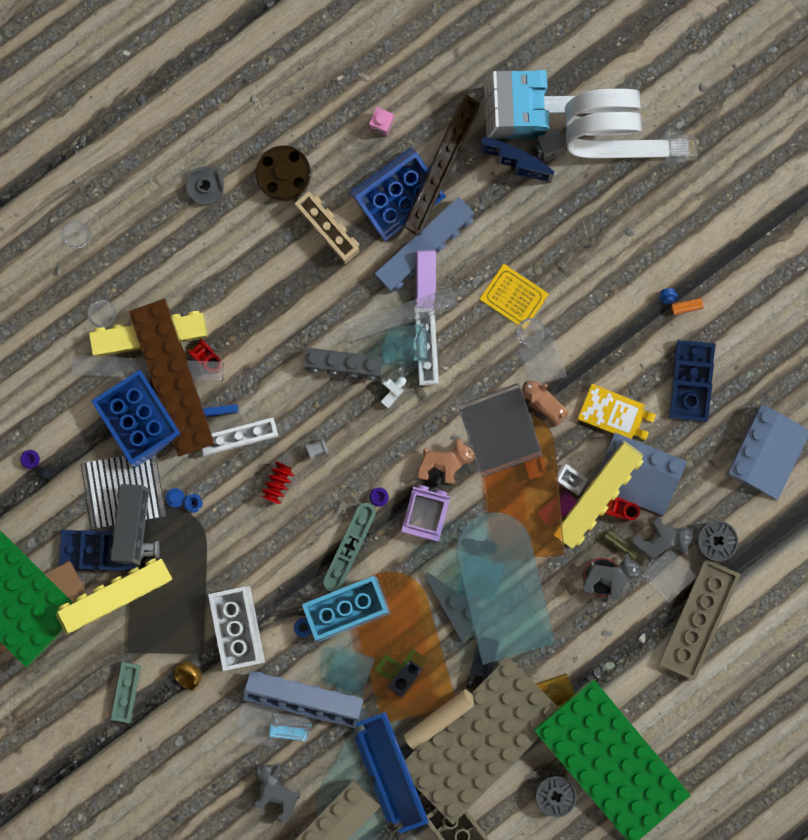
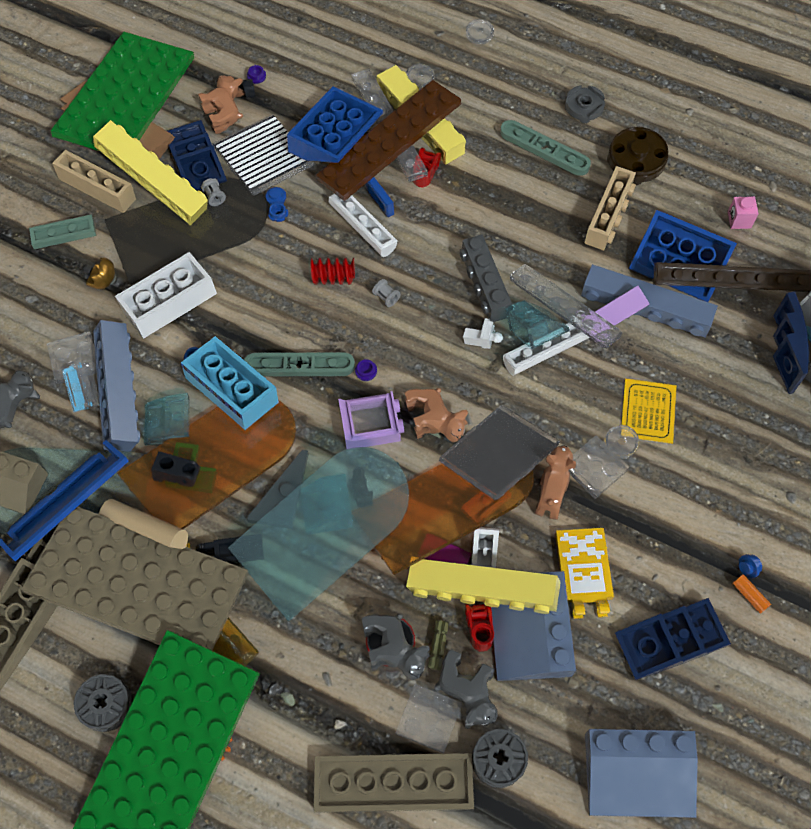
camera: 65 degrees right, 20 degrees down
dark grey brick [110,484,150,565] -> none
none -> tan brick [52,150,136,213]
none -> nougat animal [198,76,245,134]
none -> sand green piece [500,120,591,176]

